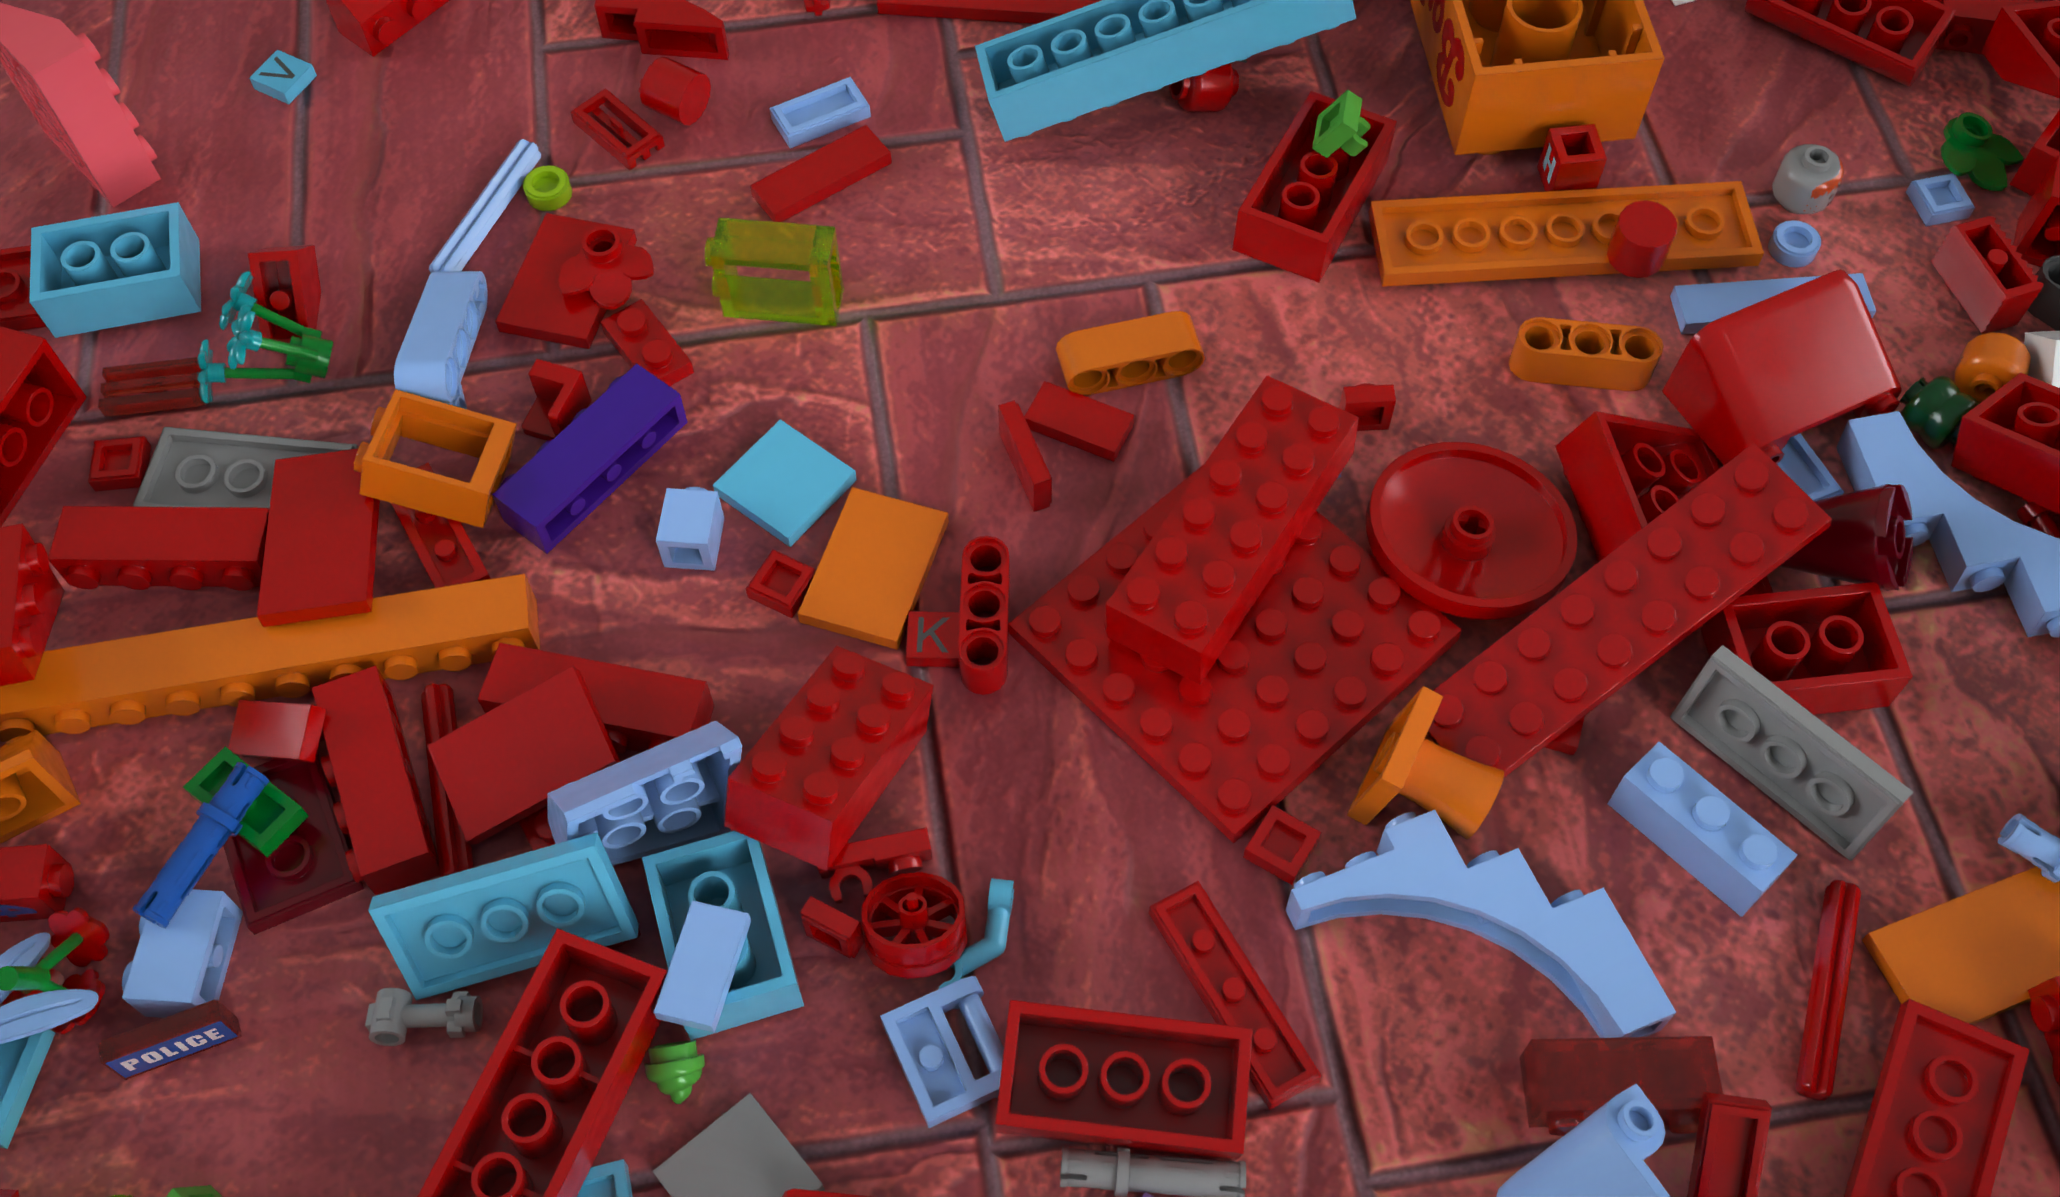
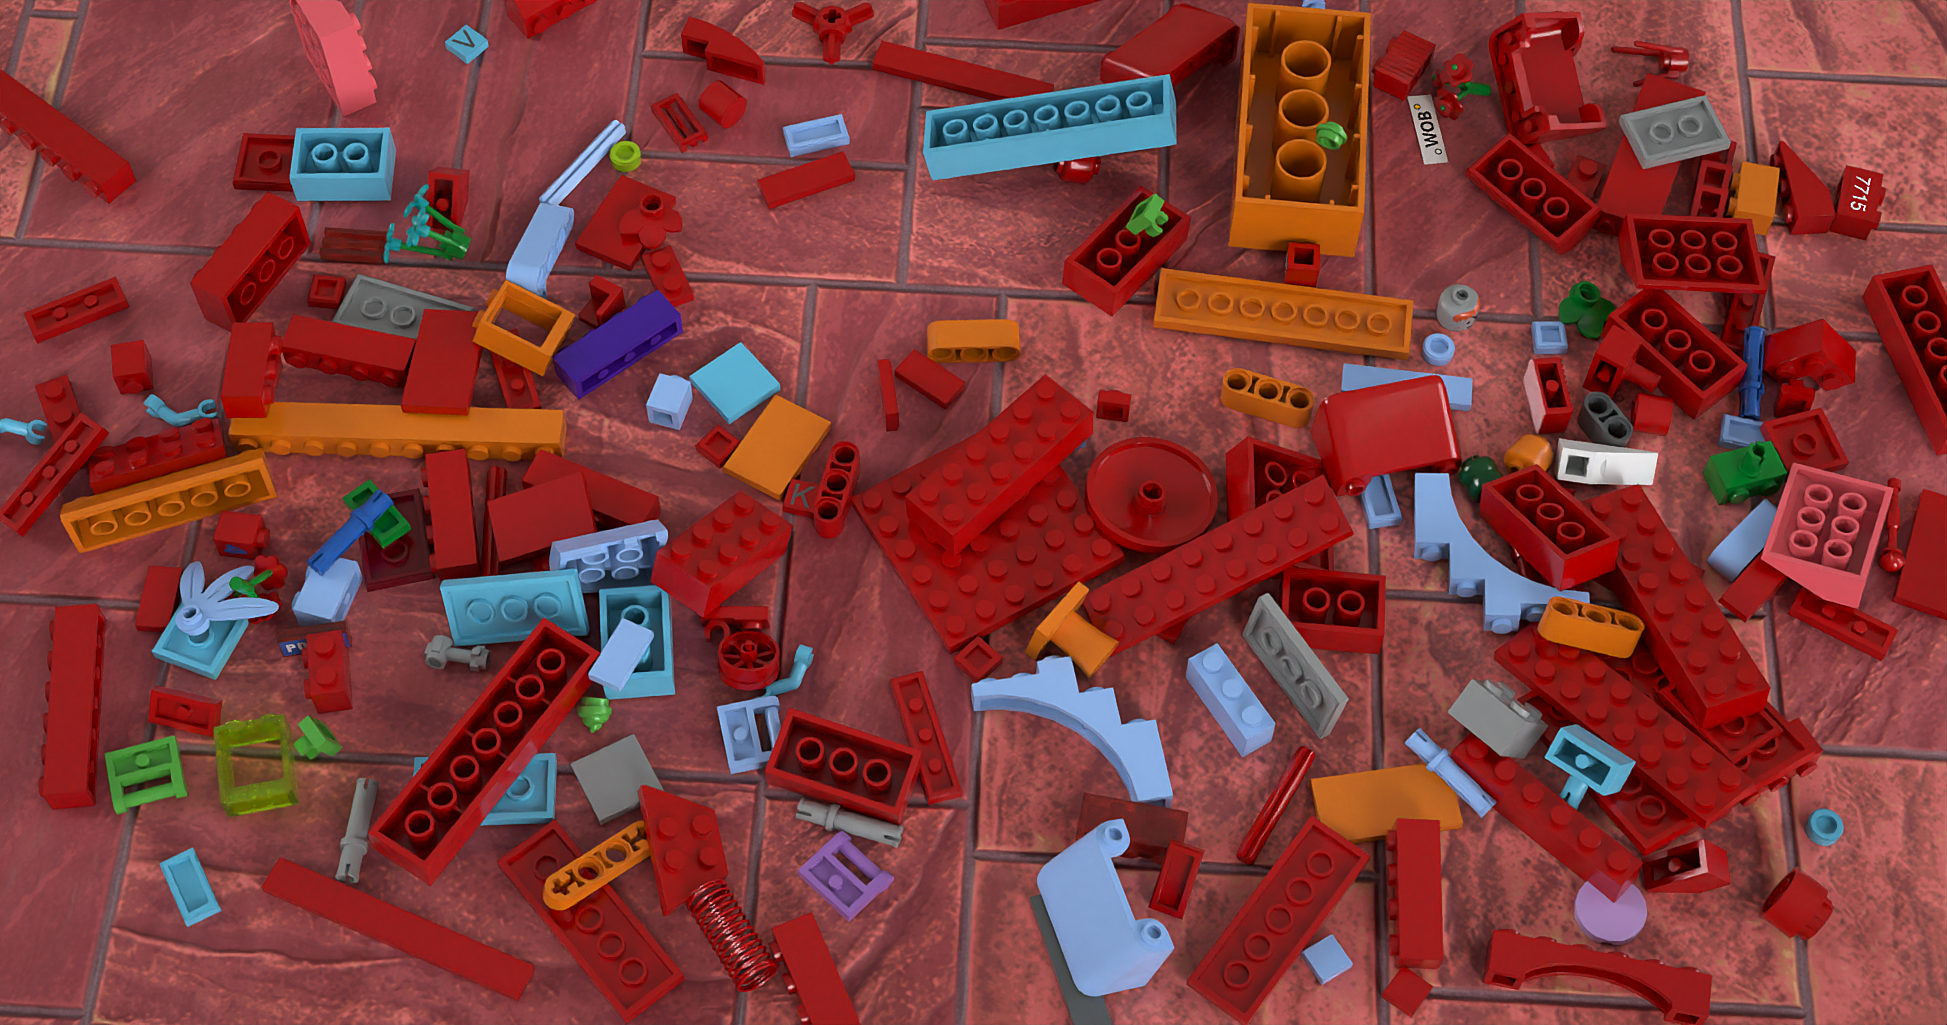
camera: 10 degrees right, 0 degrees up
red tile [228,700,326,763] -> none
clear neon green window [705,218,844,326] -> none
red tile [800,896,864,959] -> none
red piece [1607,200,1678,278] -> none
dark red cone [1780,484,1913,591] -> none
none -> red brick [302,630,353,714]

